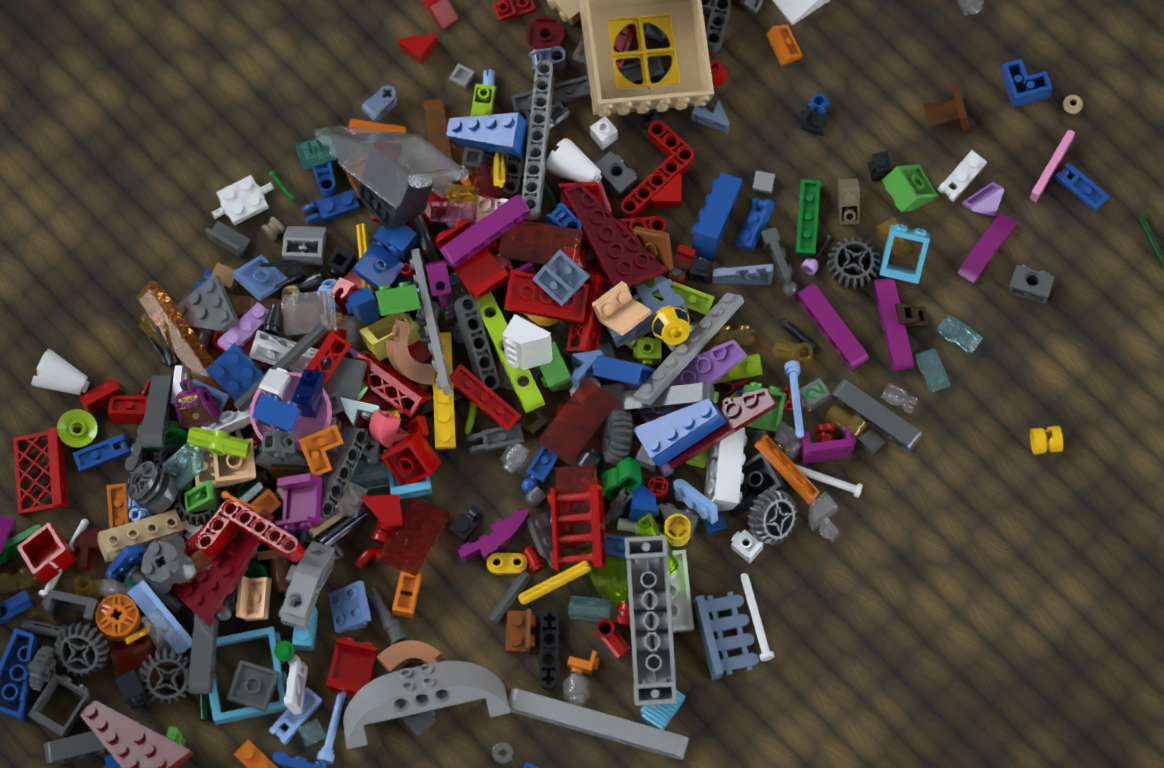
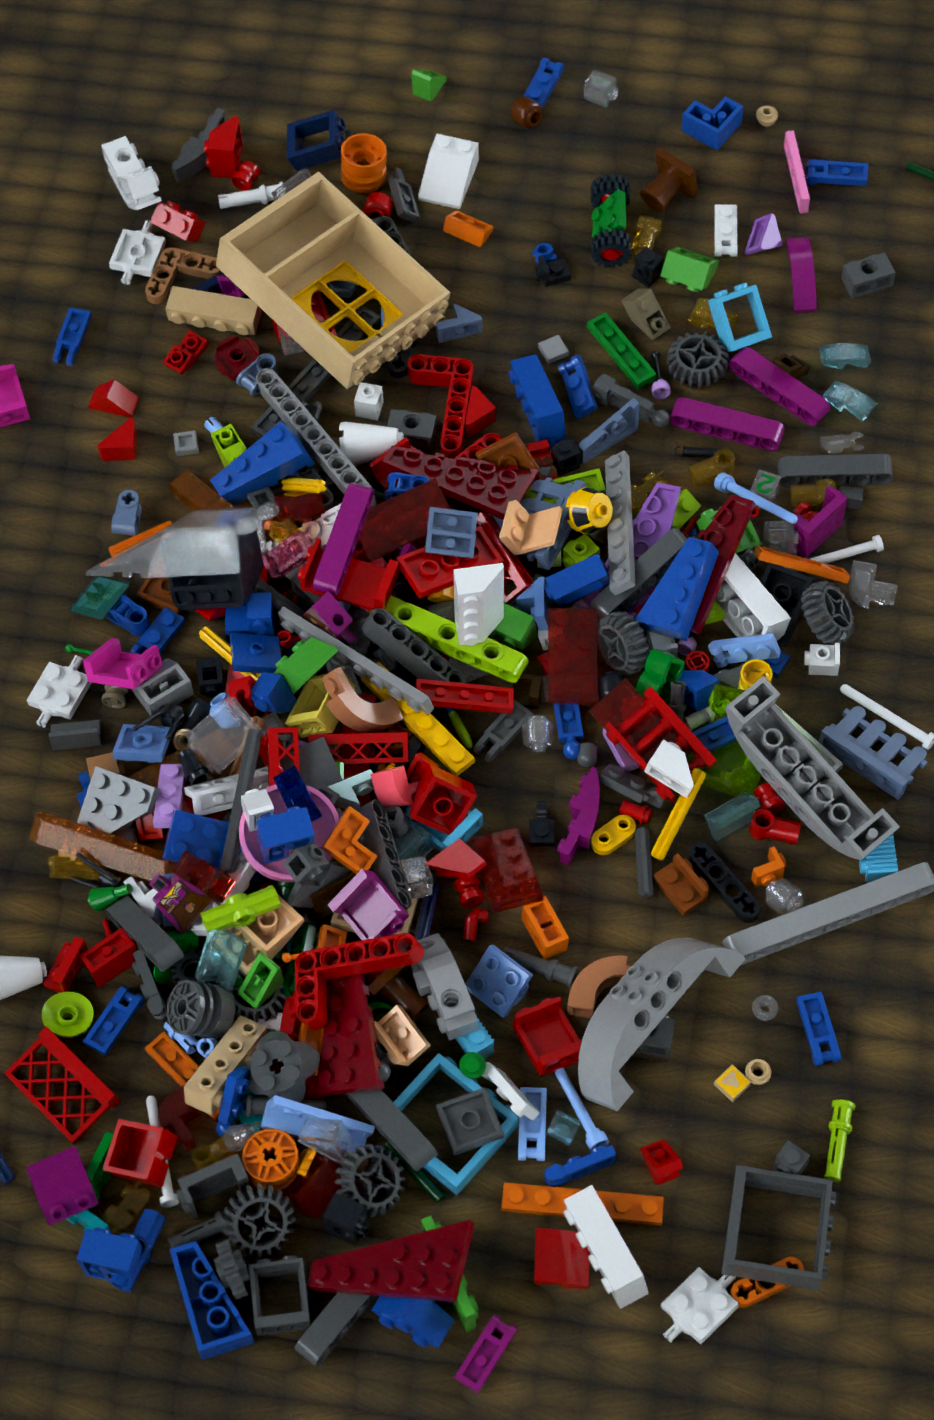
camera: 40 degrees left, 10 degrees down
none -> dark pink panel [83,638,163,689]
none -> green cone [88,883,133,912]
none -> clear red brick [172,850,236,903]
none -> plate [590,174,632,268]
none -> clear yellow piece [632,215,663,256]
none -> white slope [644,739,694,798]

